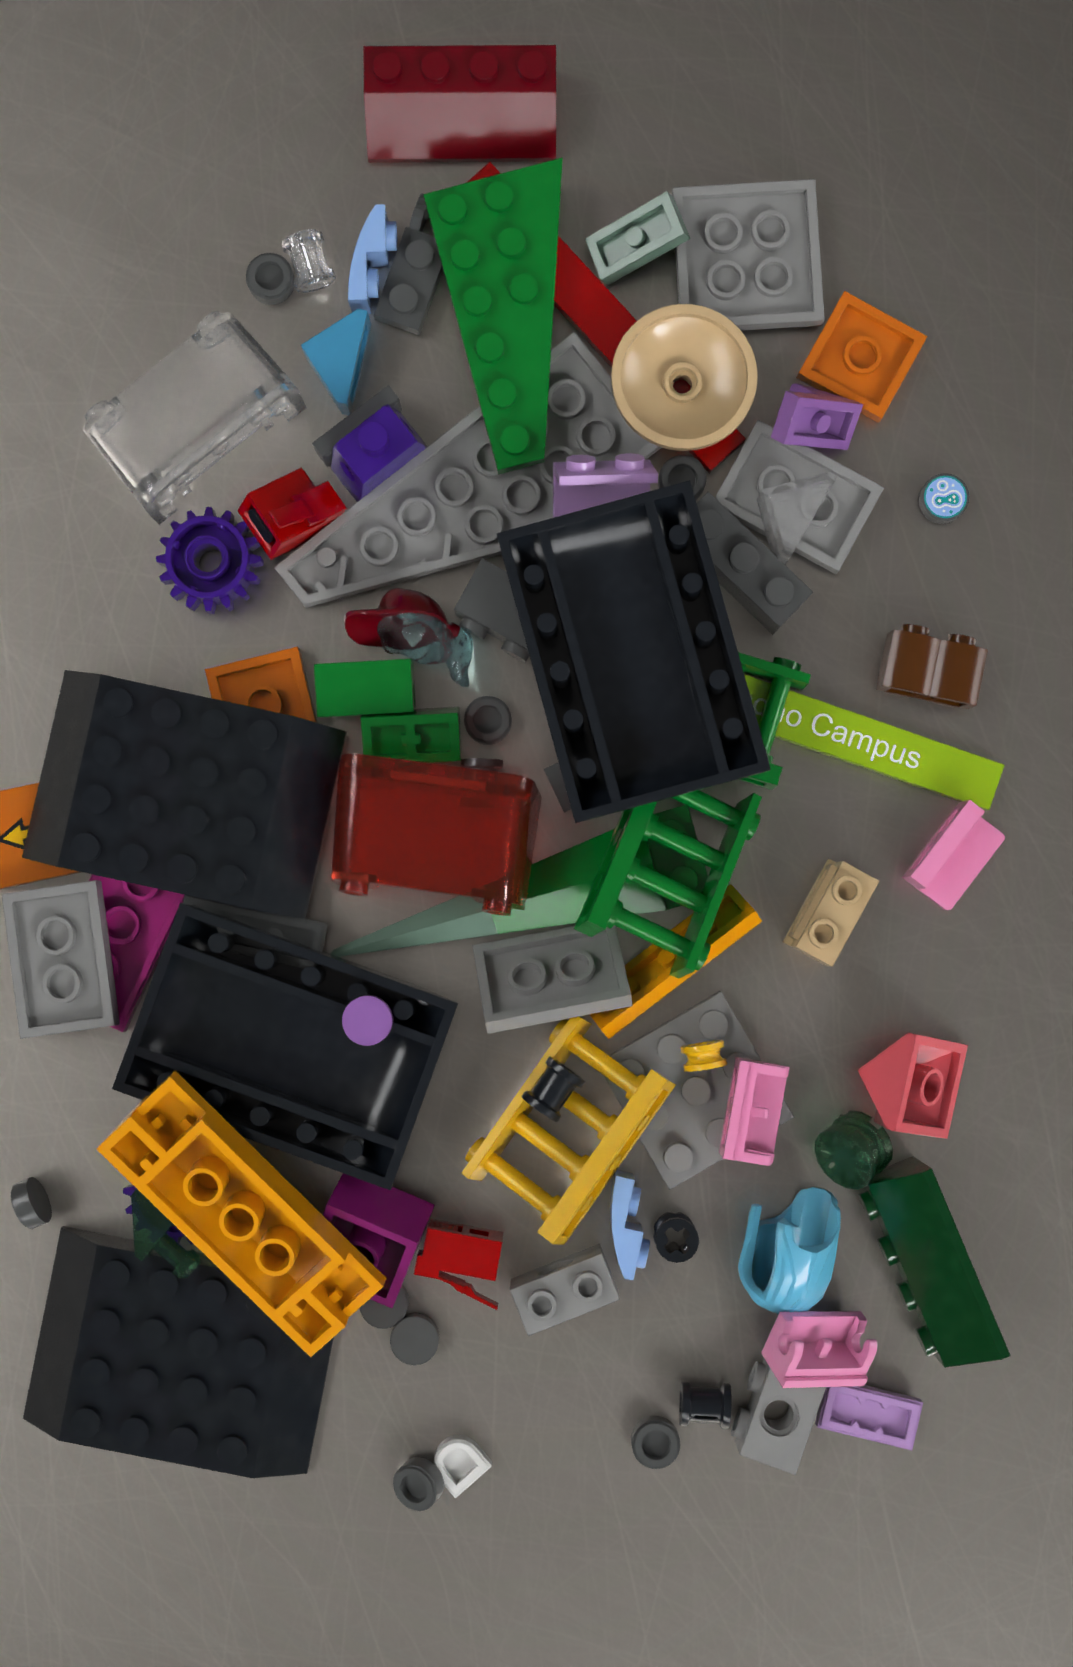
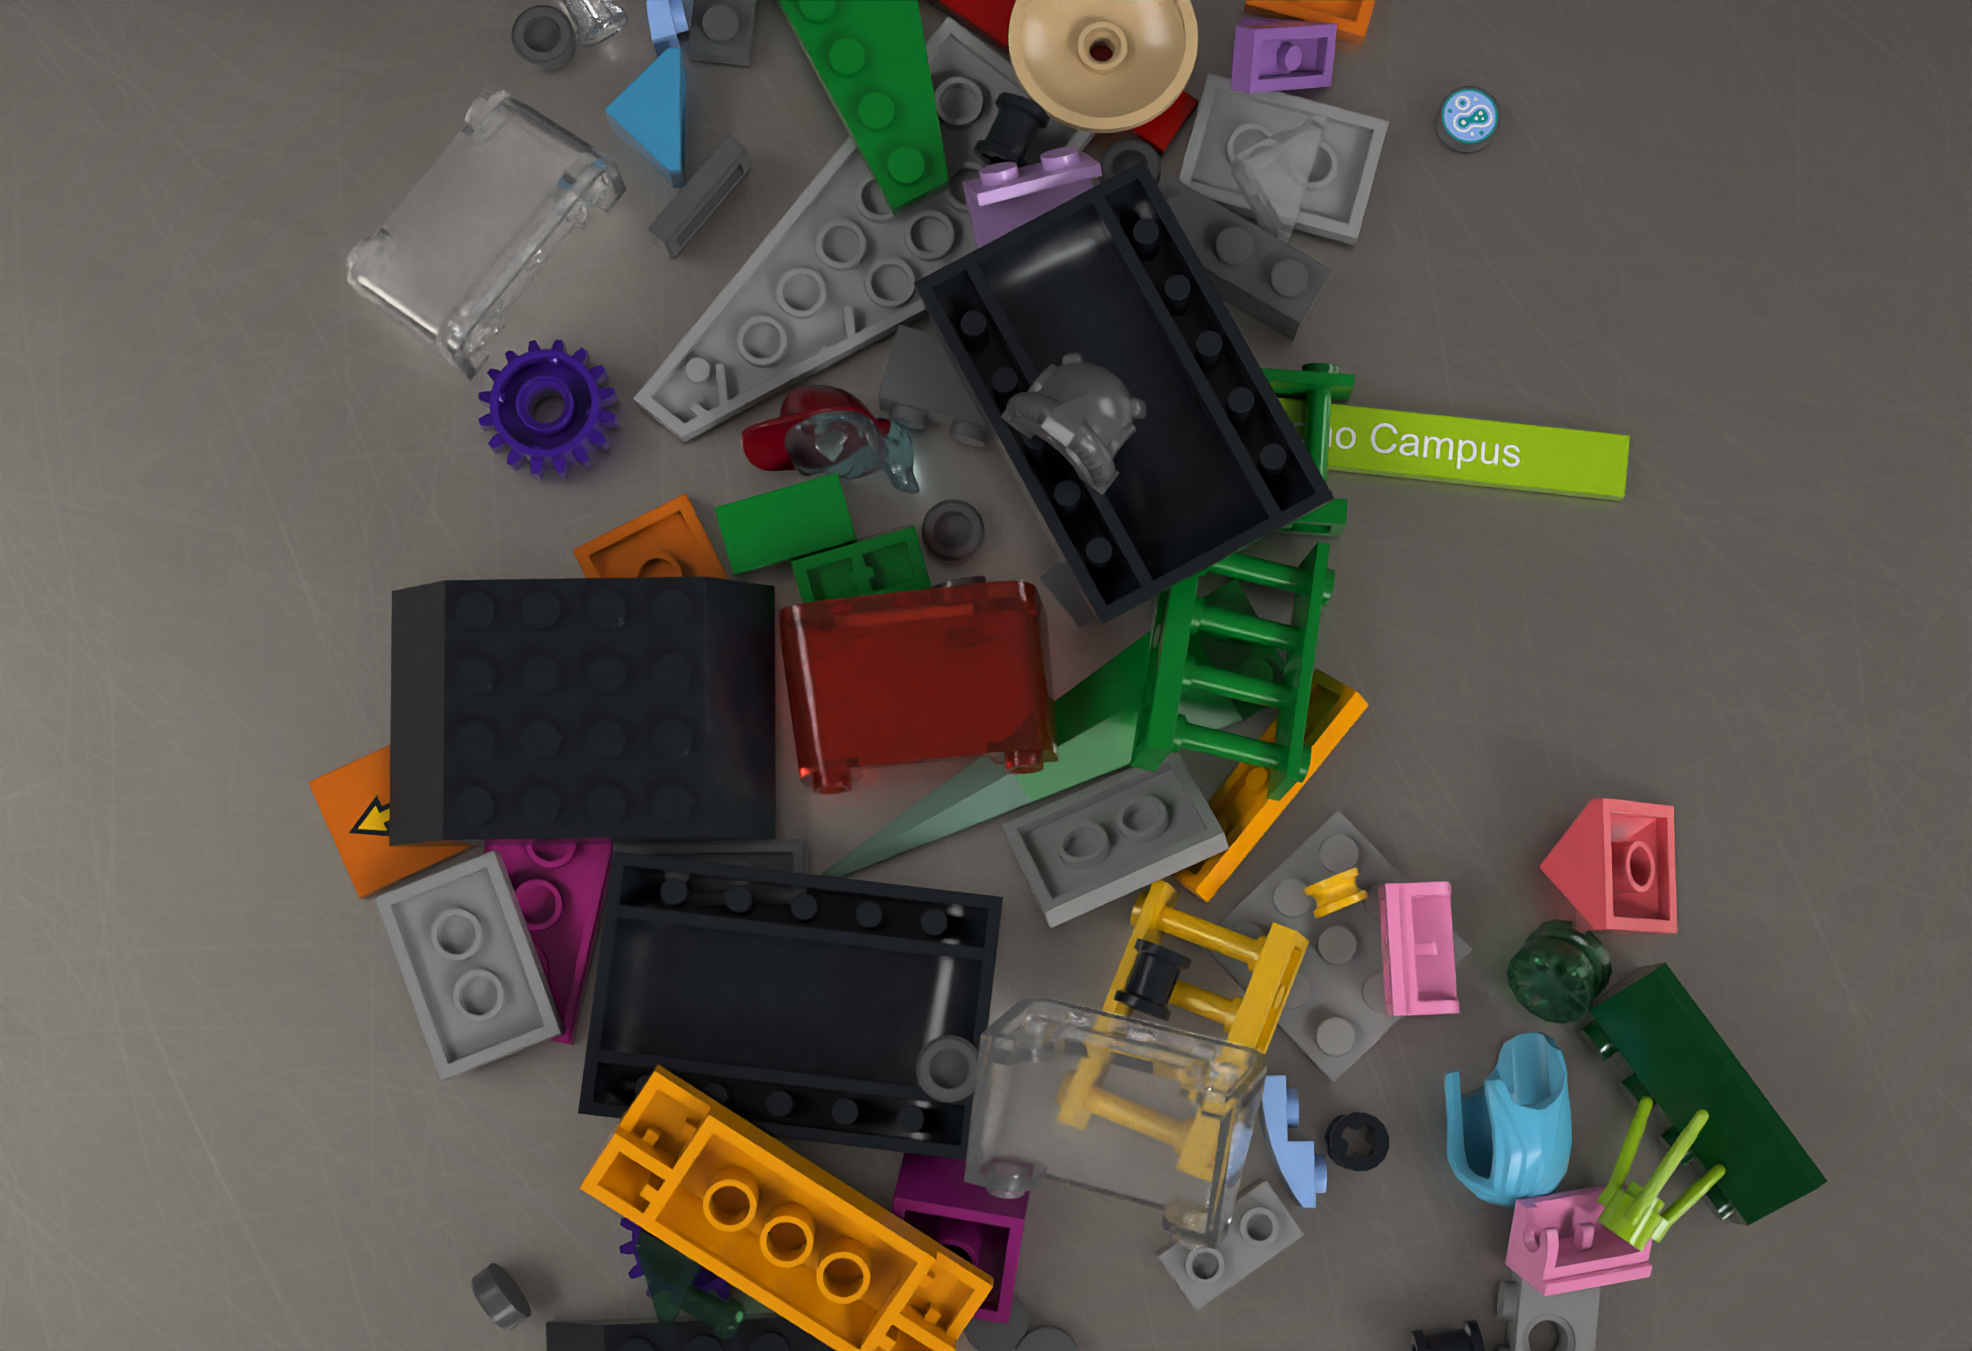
camera: 15 degrees left, 5 degrees down
red piece [237,468,347,560] -> none
dark purple torso [331,404,428,502] -> none
medium lavender tile [342,995,393,1046] -> none
red piece [414,1218,504,1310] -> none
tan window [783,859,879,967] -> none
lavender plate [815,1385,923,1450] -> none
reddish brown brick [876,624,988,709] -> none
bright pink panel [902,800,1005,910] -> none
none -> dark grey tile [916,1035,982,1102]
none -> clear windscreen [964,997,1268,1250]
none -> black bush [973,92,1050,168]
none -> dark grey helmet [1001,351,1147,495]
none -> lime plant [1596,1096,1726,1251]

